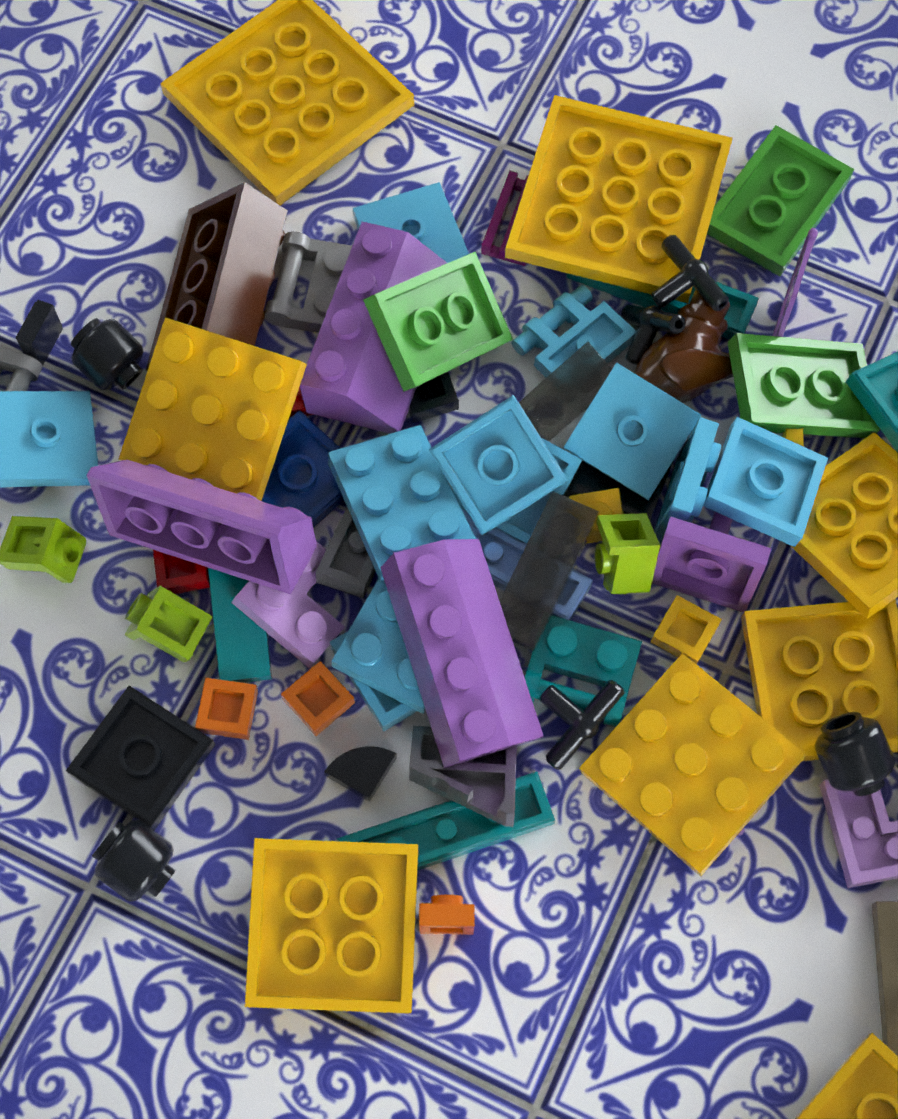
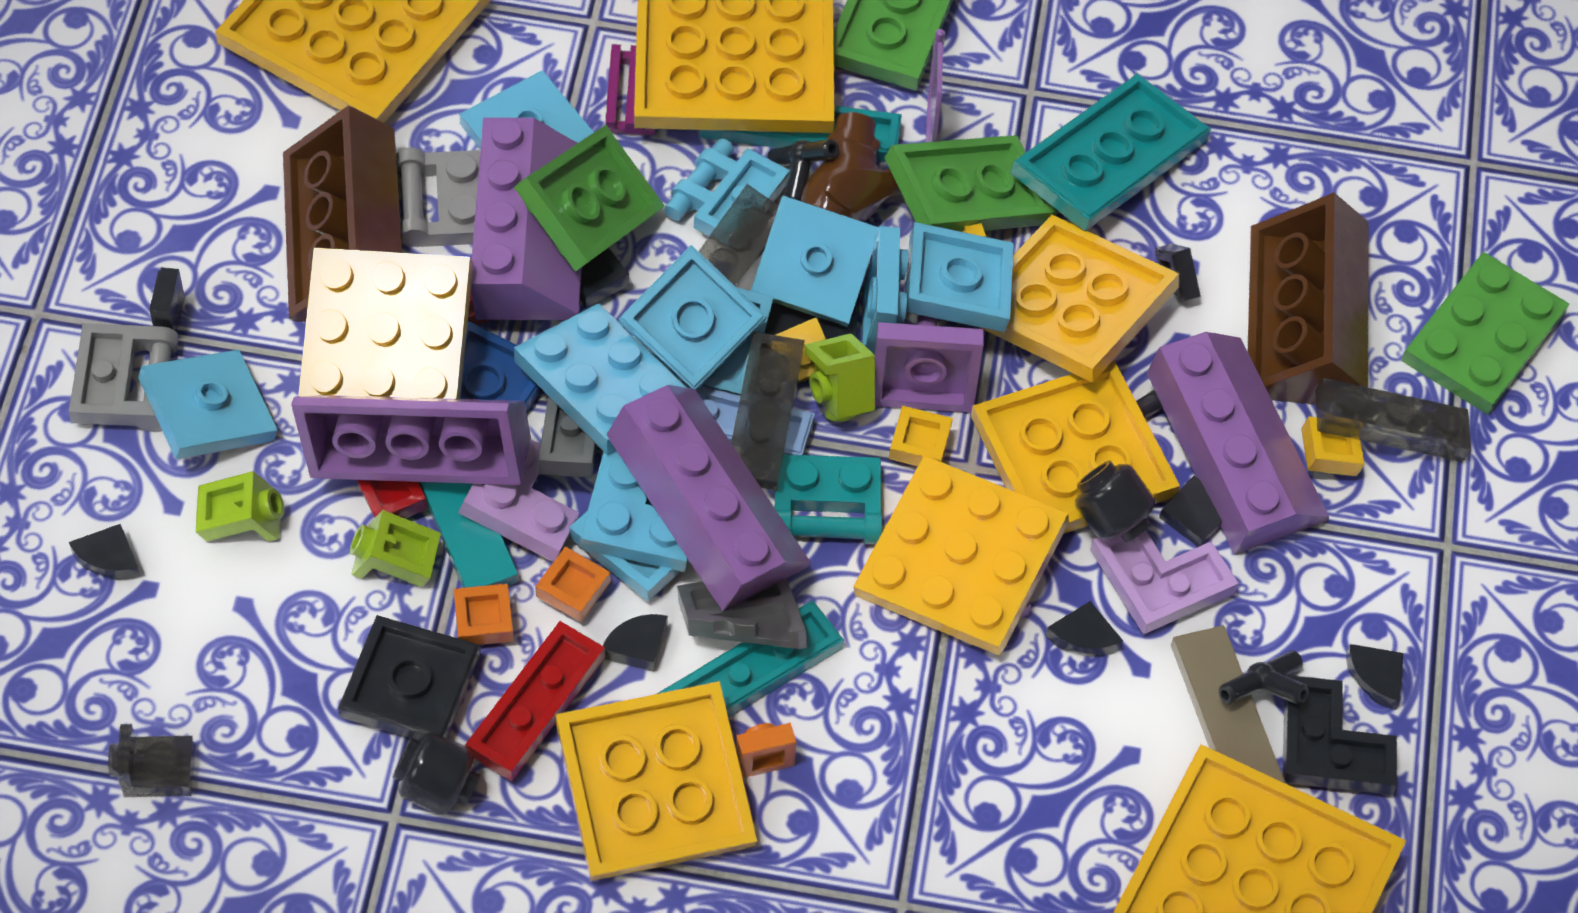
camera: 20 degrees left, 10 degrees down
black head [71,318,144,390] -> none
black piece [539,680,625,770] -> none
black piece [651,235,729,311] -> none
none -> red plate [465,621,605,781]
none -> black tile [1046,601,1123,656]

